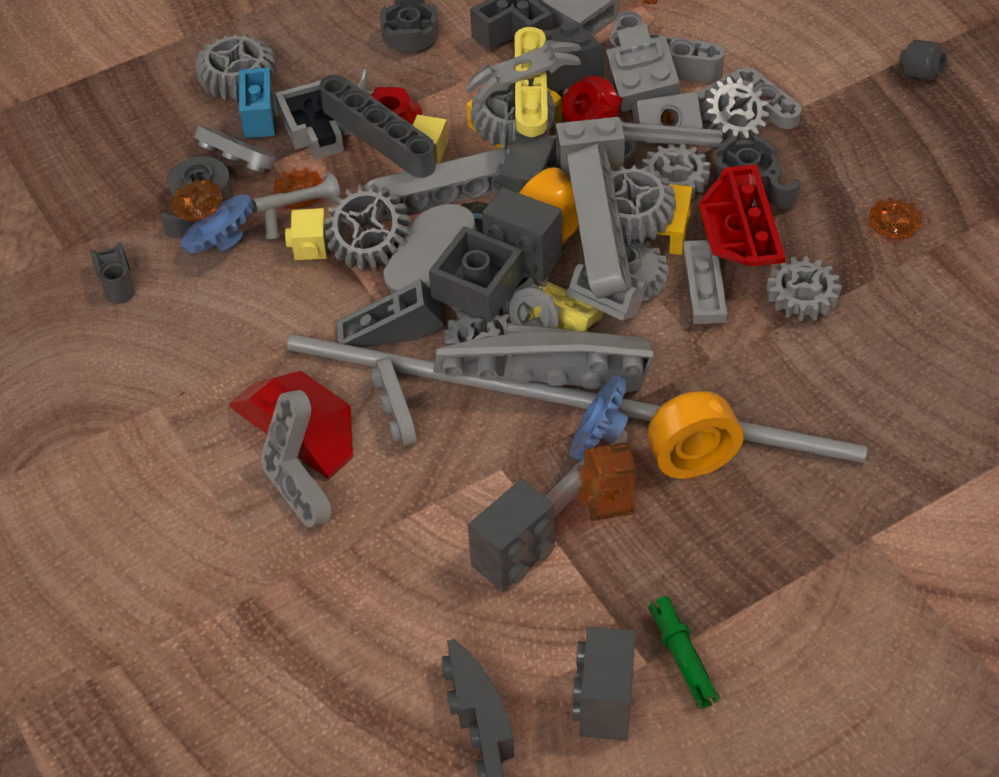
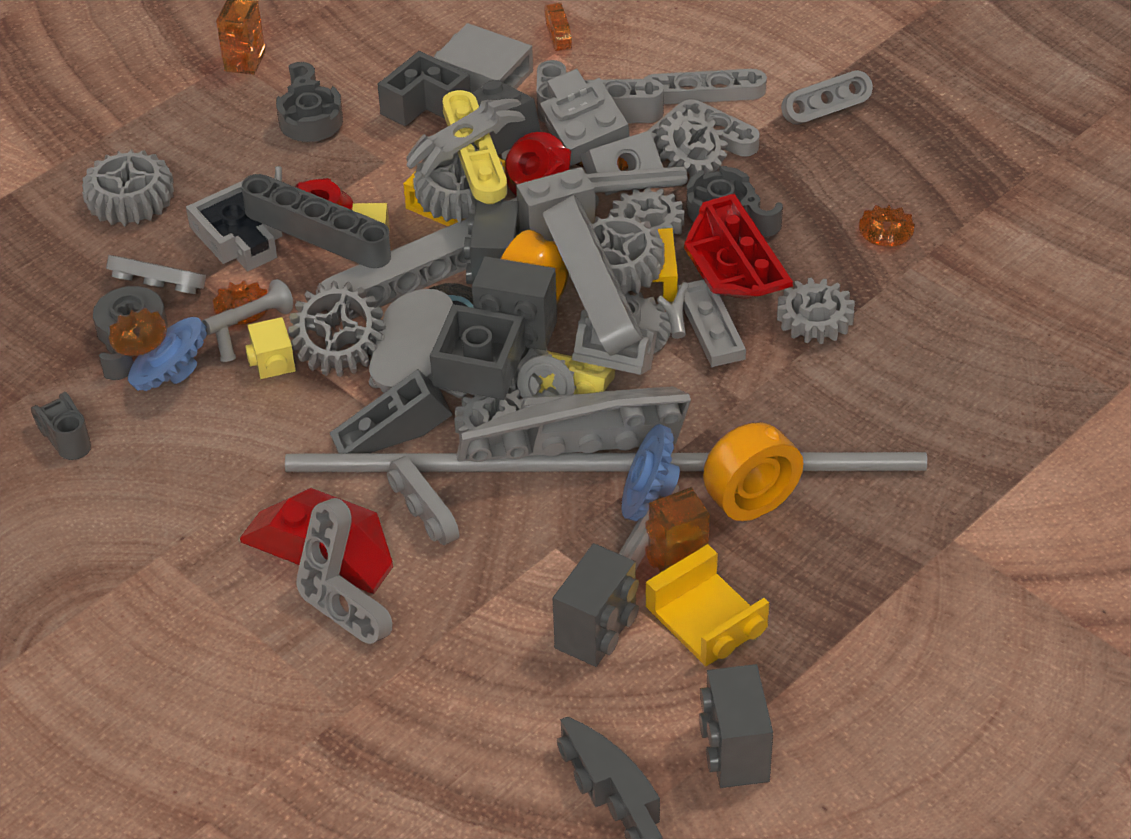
camera: 15 degrees left, 5 degrees down
dark azure brick [239,68,275,138] -> none
green pin [648,596,720,709] -> none
dark grey head [899,40,948,81] -> none
none -> light grey beam [644,69,767,104]
none -> yellow panel [646,544,769,667]
none -> light grey bar [657,282,689,339]
none -> light grey plate [781,70,873,124]

